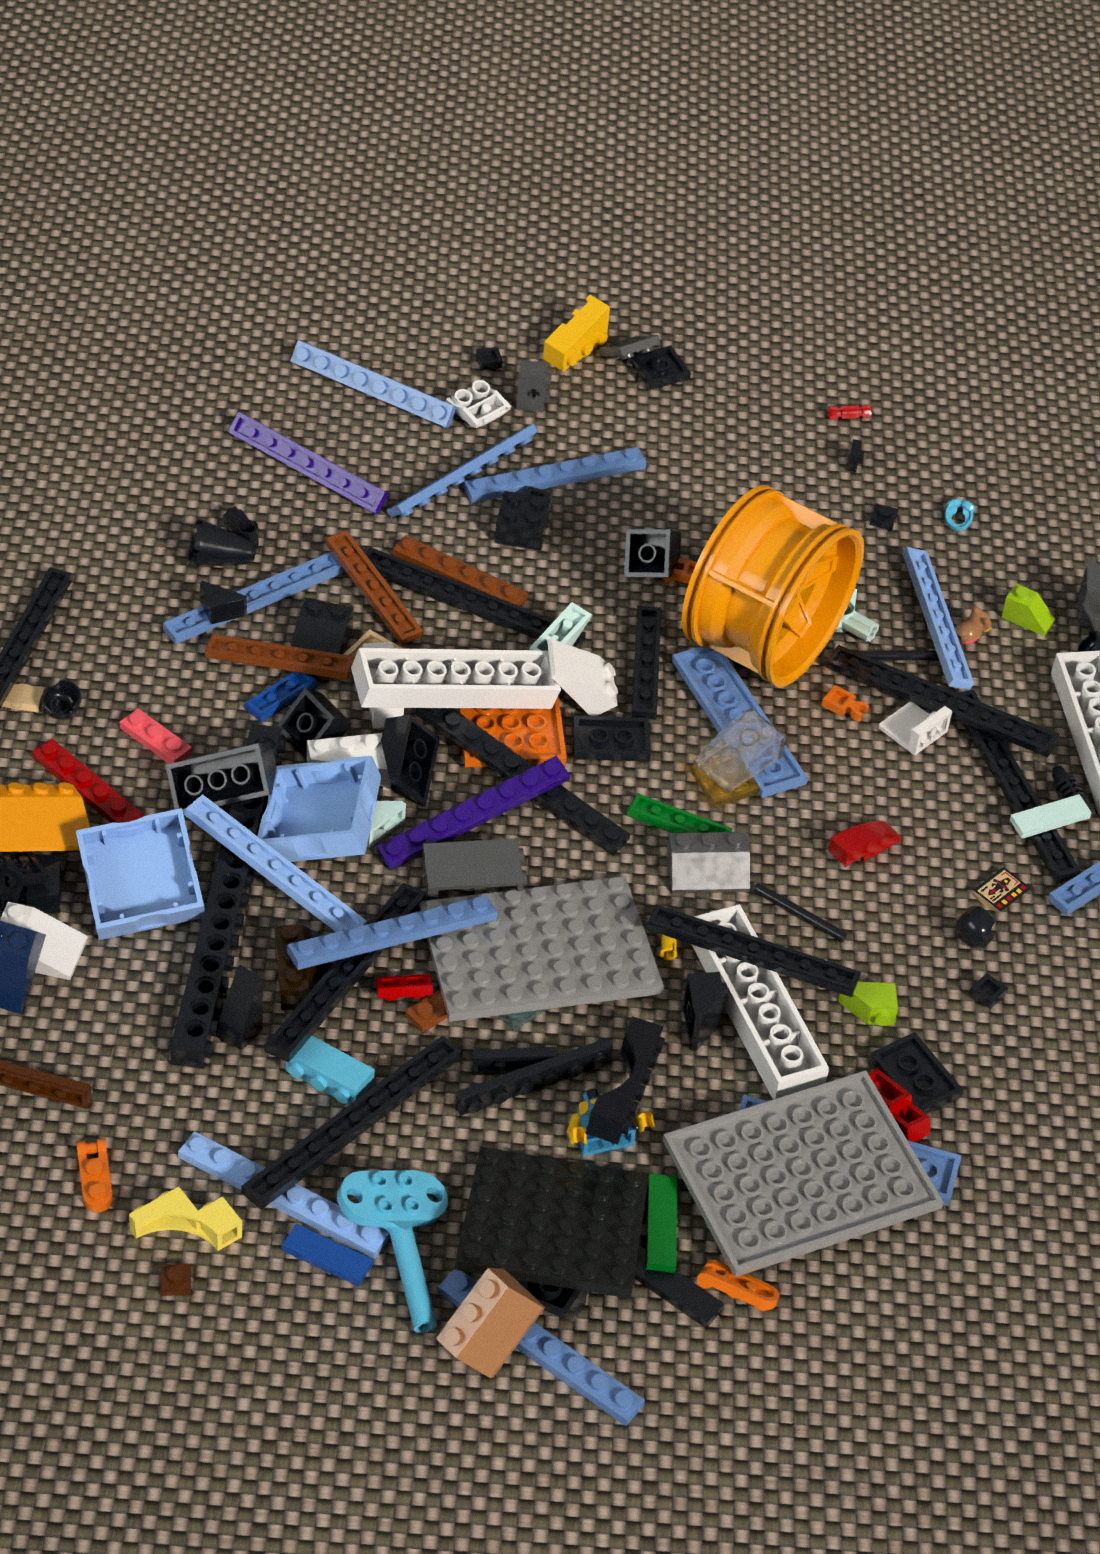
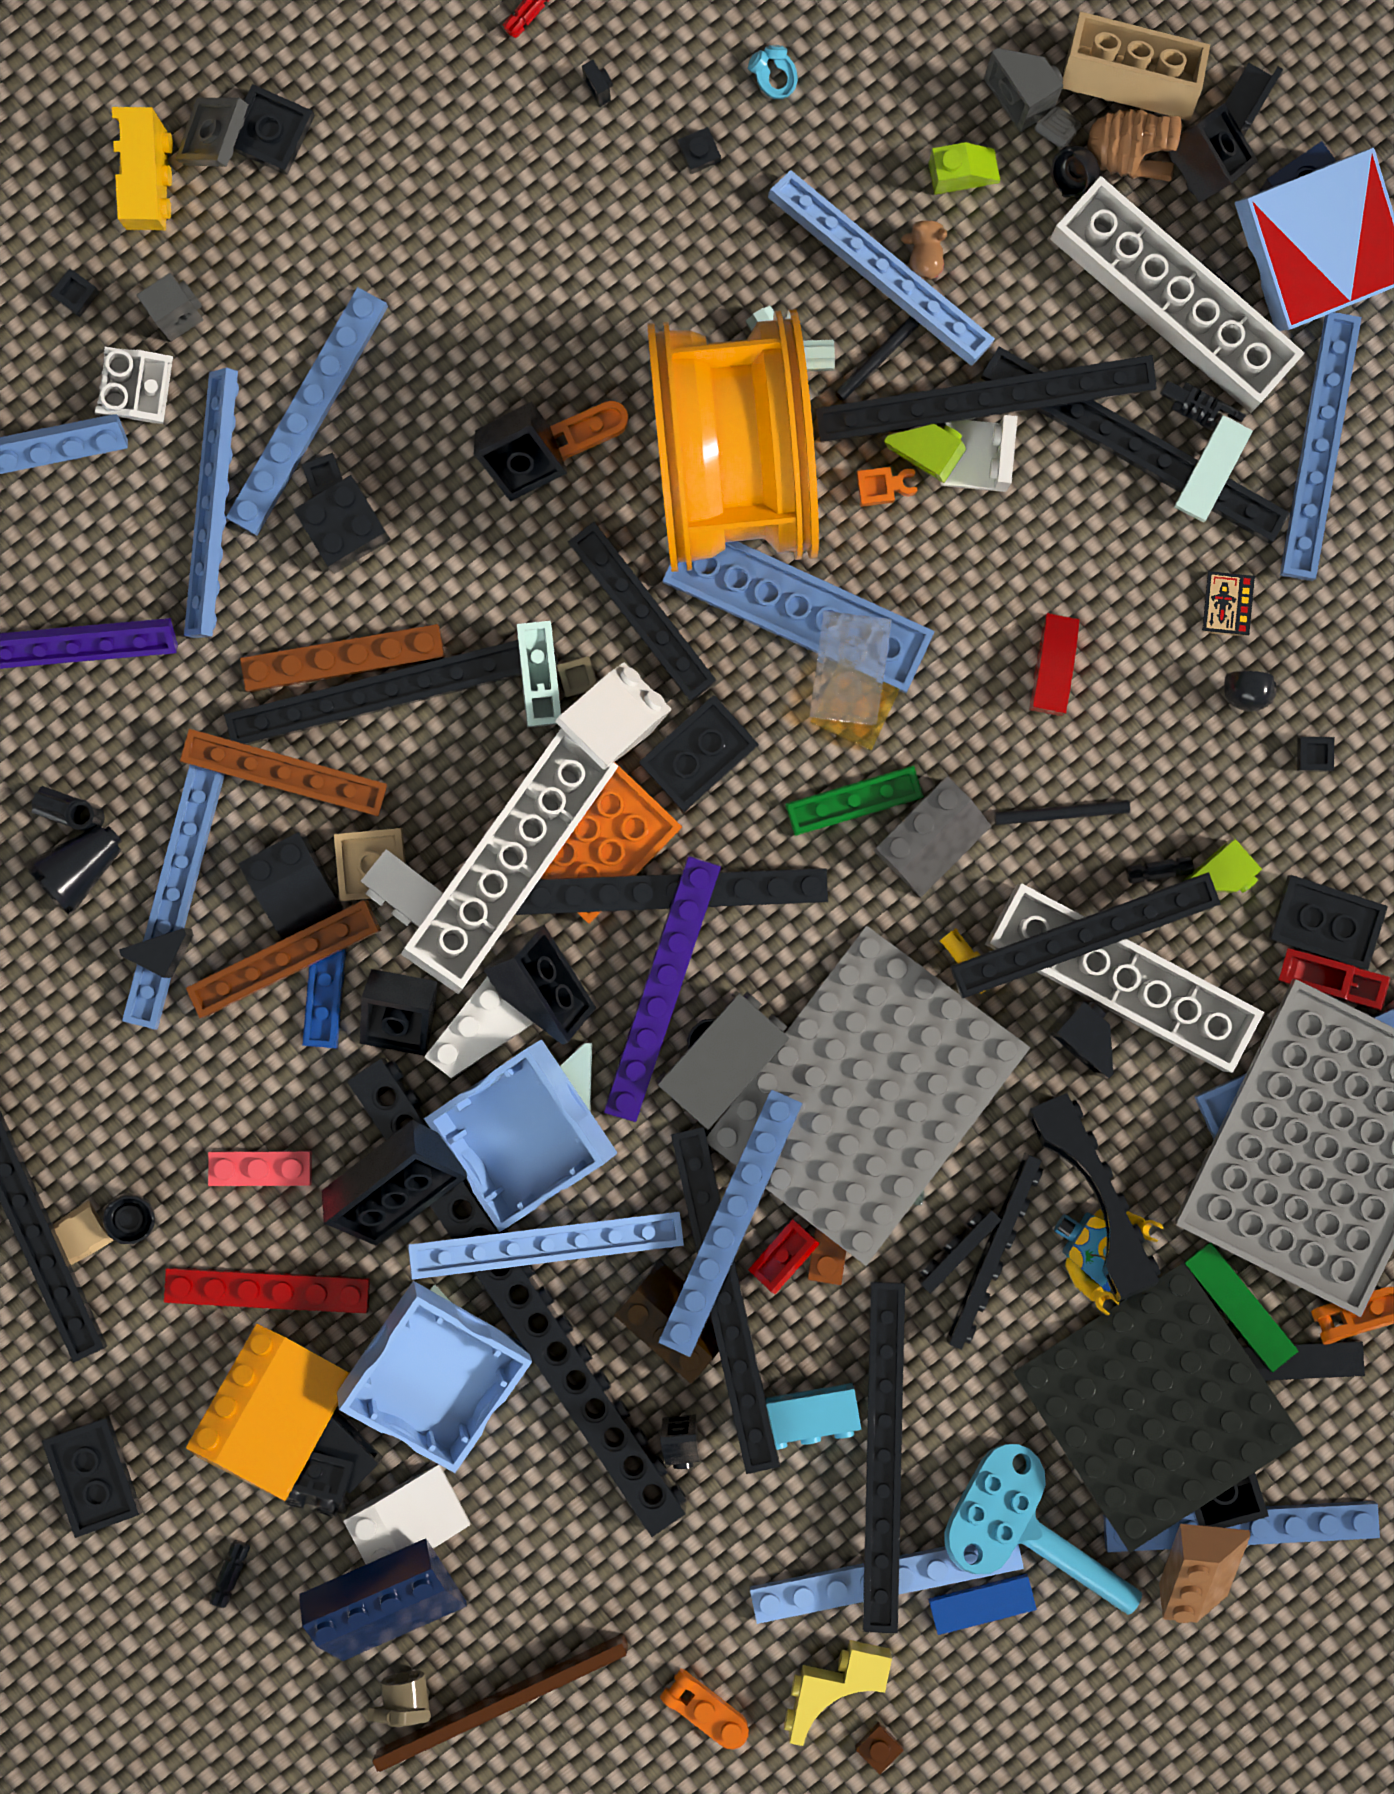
camera: 30 degrees left, 40 degrees up
none -> lime slope [884,424,966,483]

